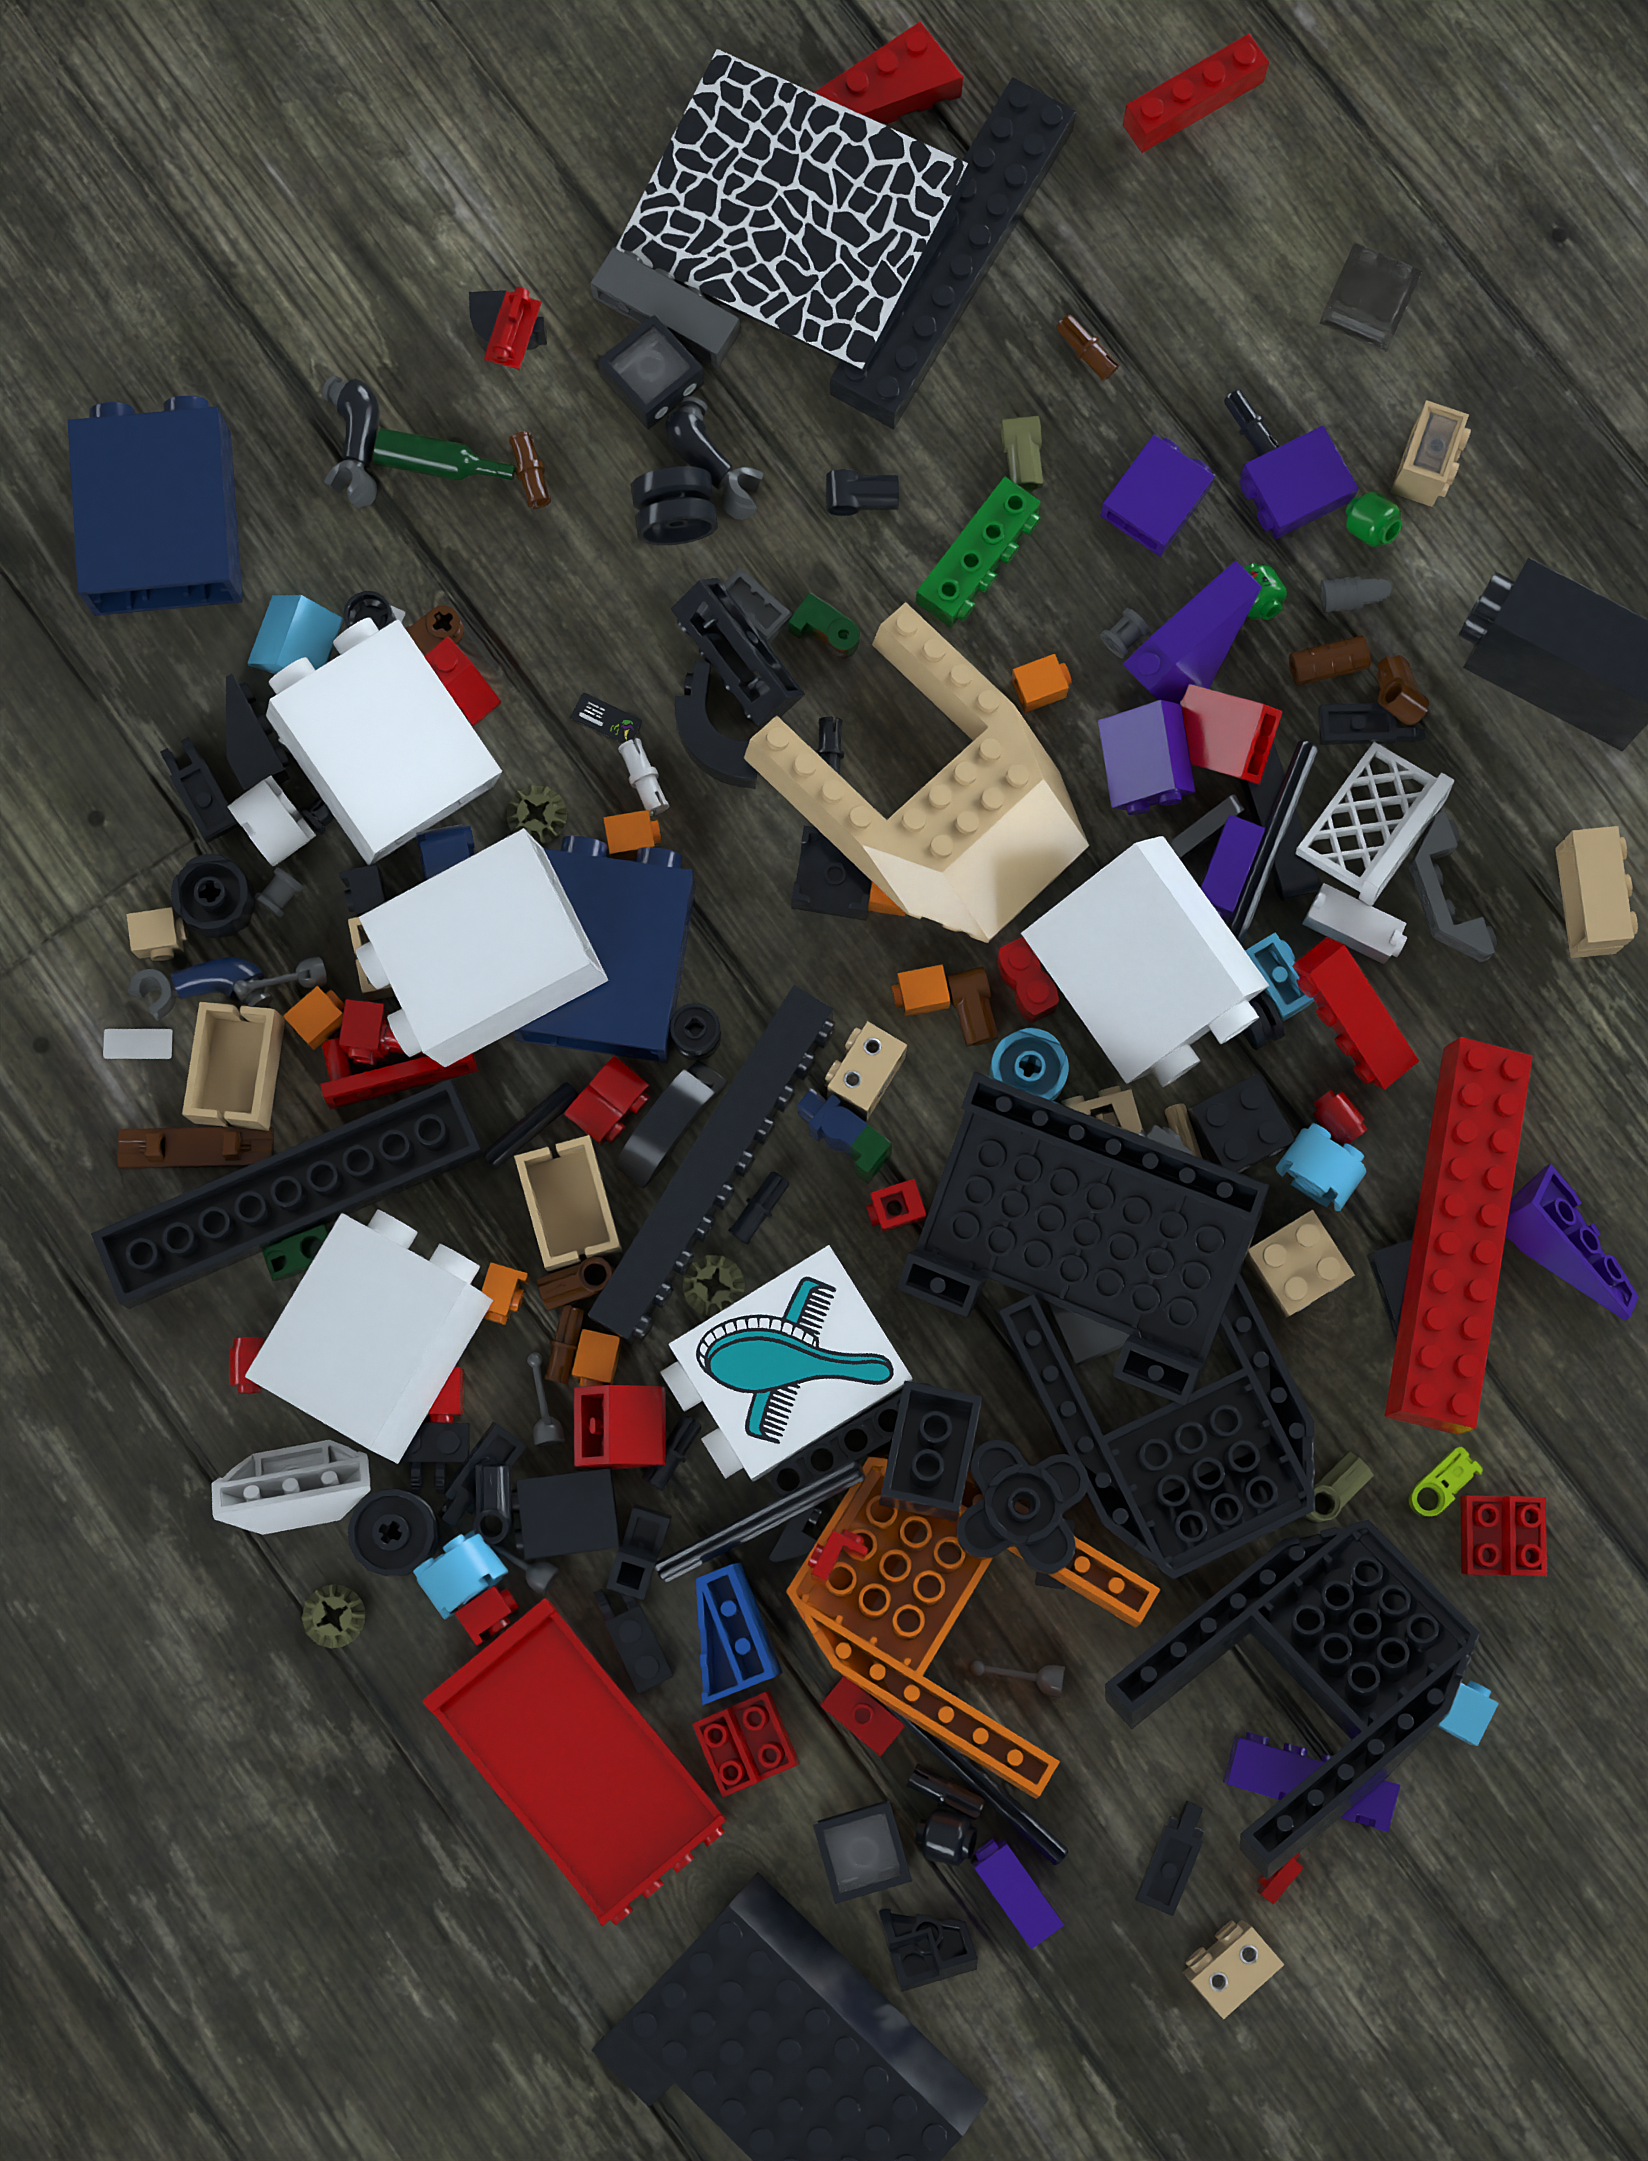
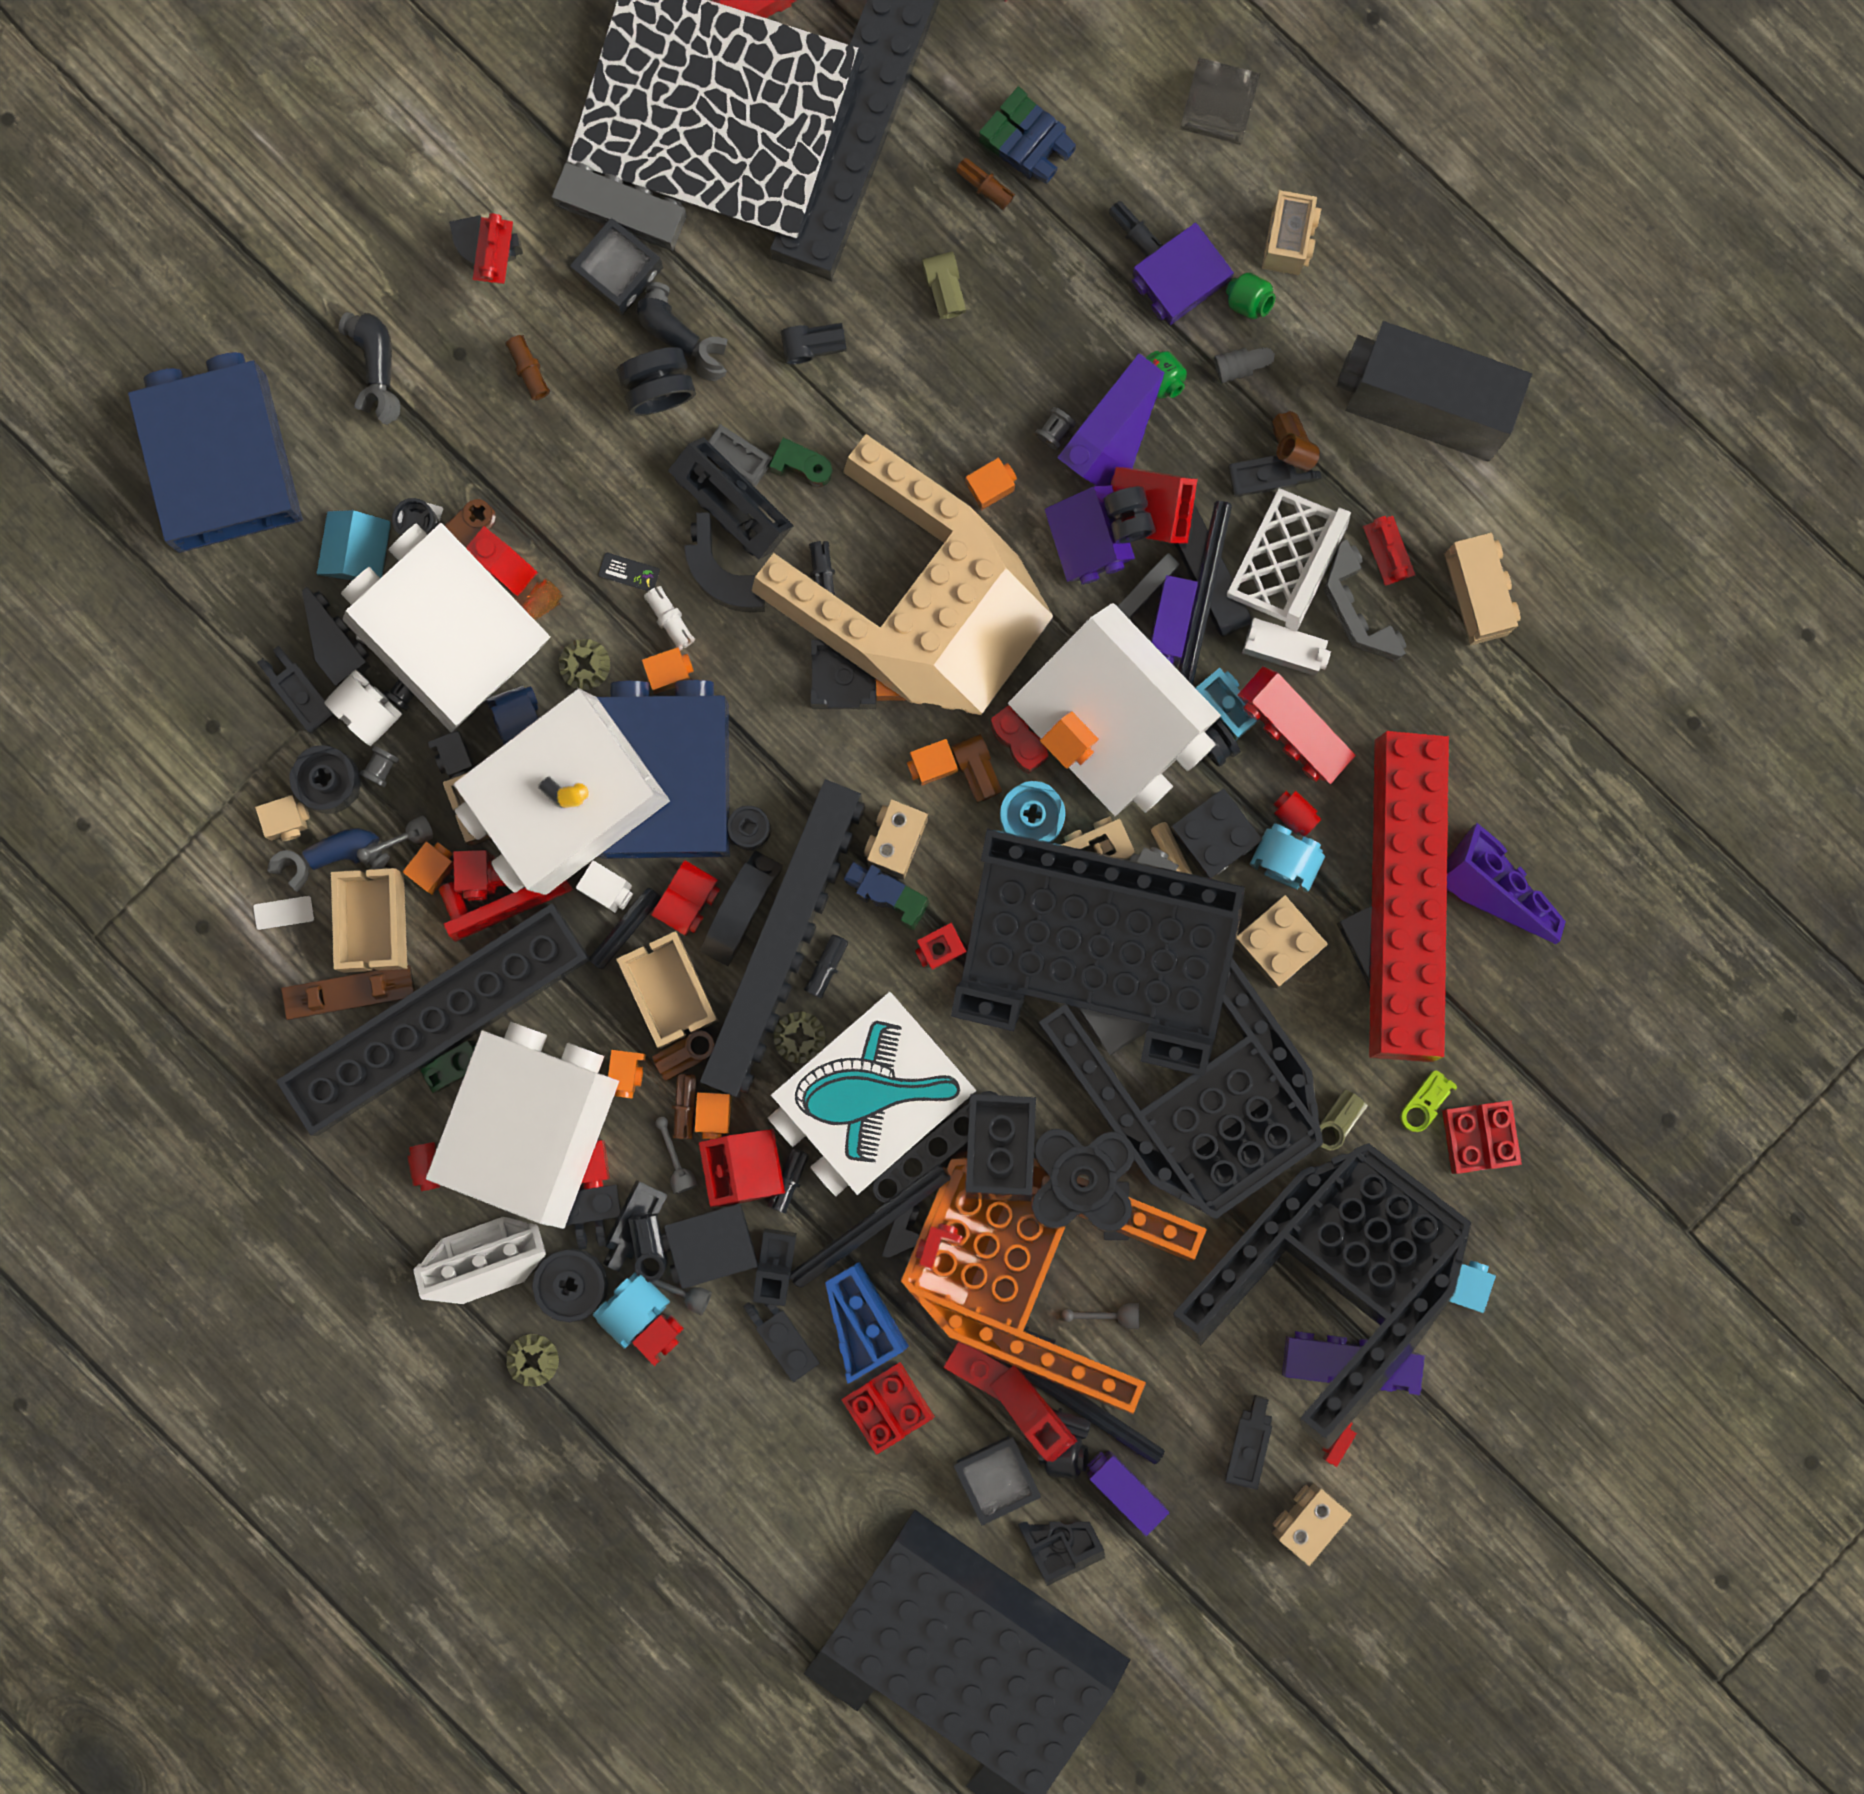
camera: 10 degrees left, 5 degrees up
dark green piece [373,428,516,480] -> none
red panel [422,1598,727,1926] -> none
green brick [915,476,1041,628] -> none
dark purple brick [1100,435,1215,557] -> none
reddish brown axle [1289,635,1371,686] -> none
none -> clear orange cone [521,578,564,621]
none -> yellow arm [538,776,589,808]
none -> white brick [576,860,633,913]
none -> dark blue hips [979,86,1076,184]
none -> red slope [990,1366,1078,1462]
none -> orange brick [1040,711,1099,769]
none -> black wheel [1103,486,1156,544]
none -> red hinge [1363,516,1415,586]

